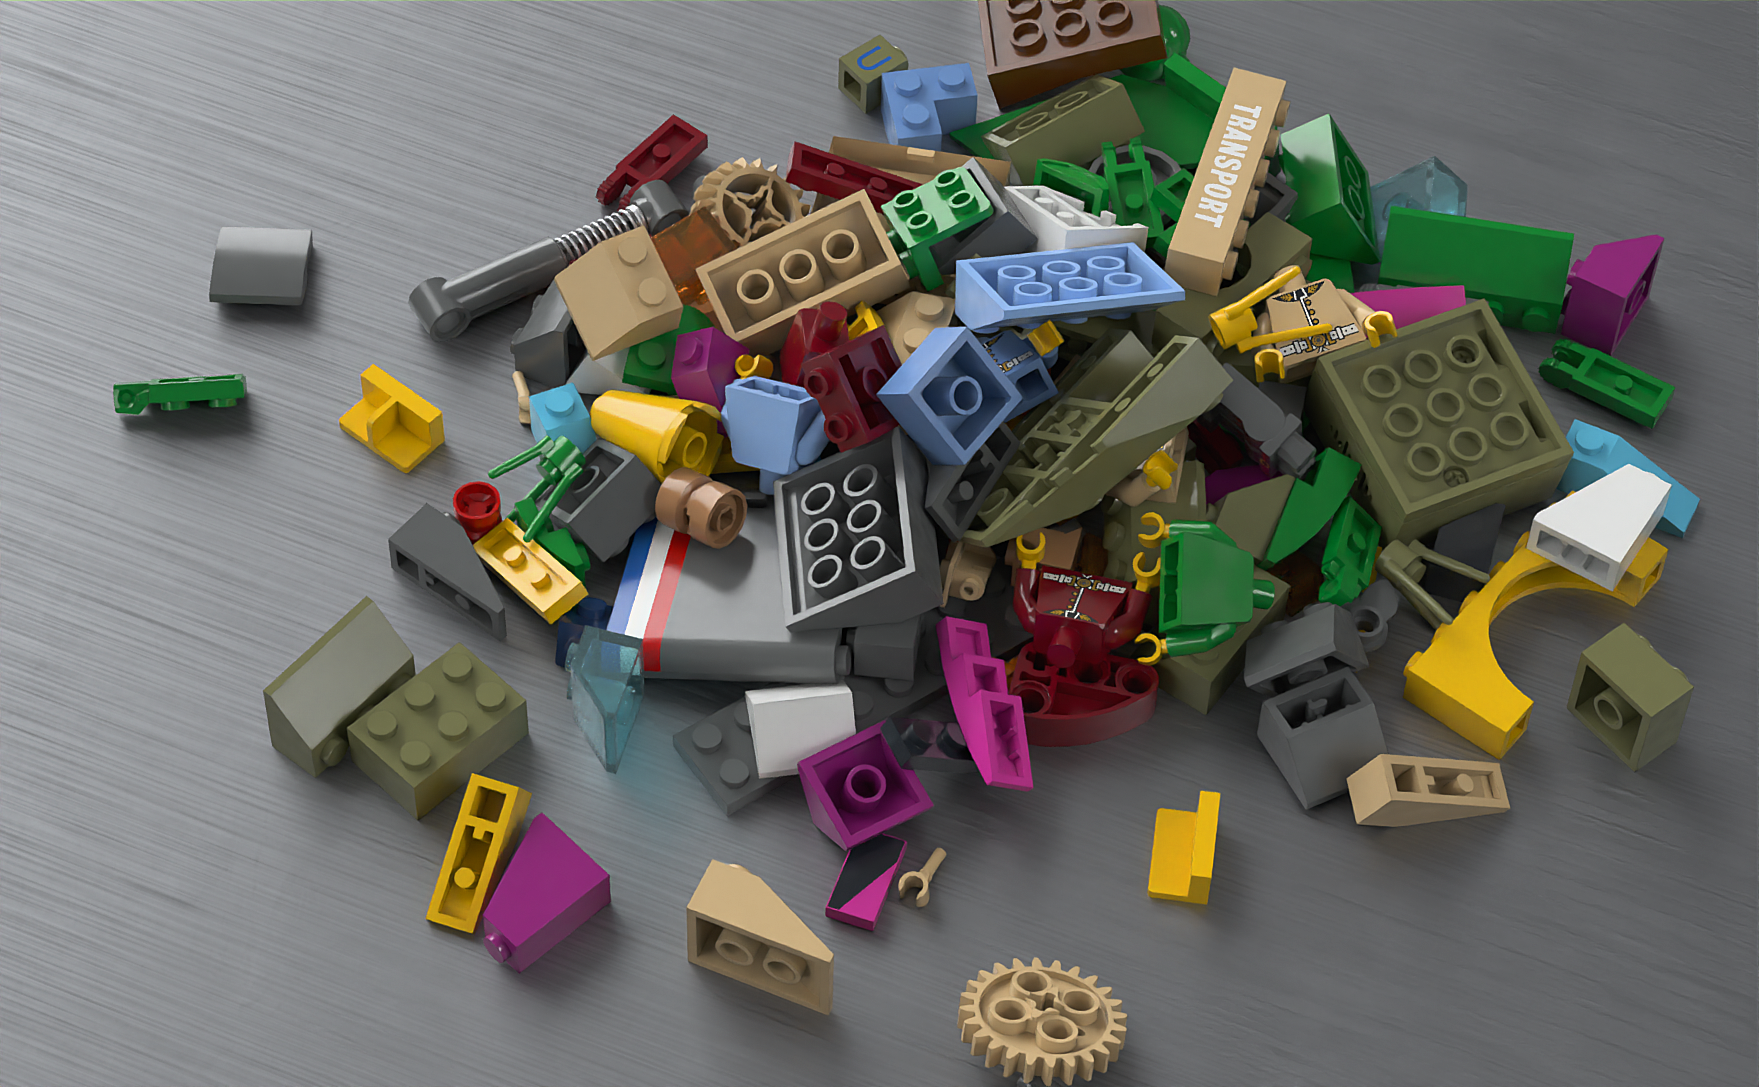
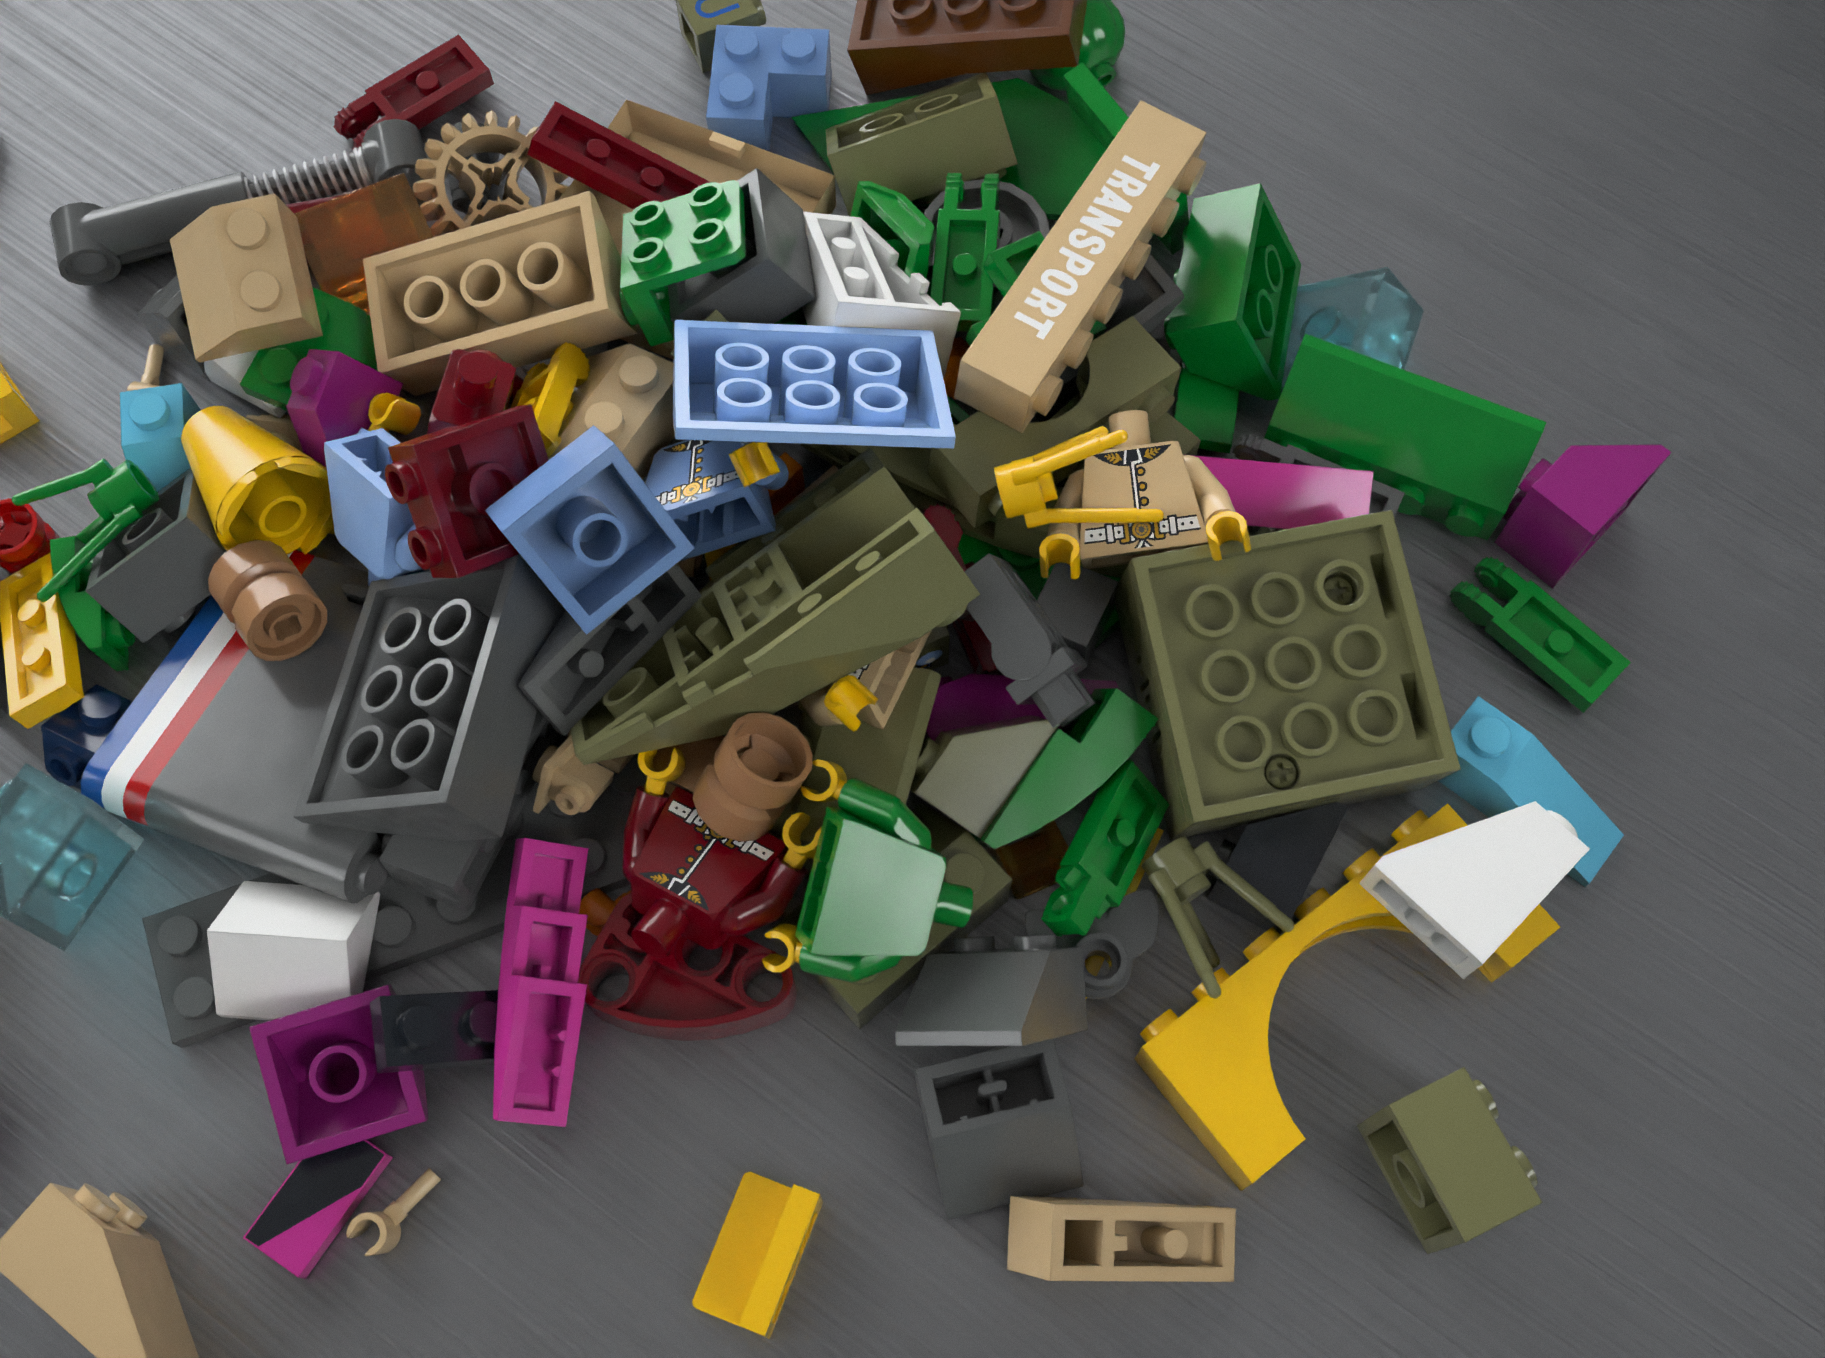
camera: 15 degrees right, 15 degrees up
none -> medium nougat wheel [693,712,813,842]

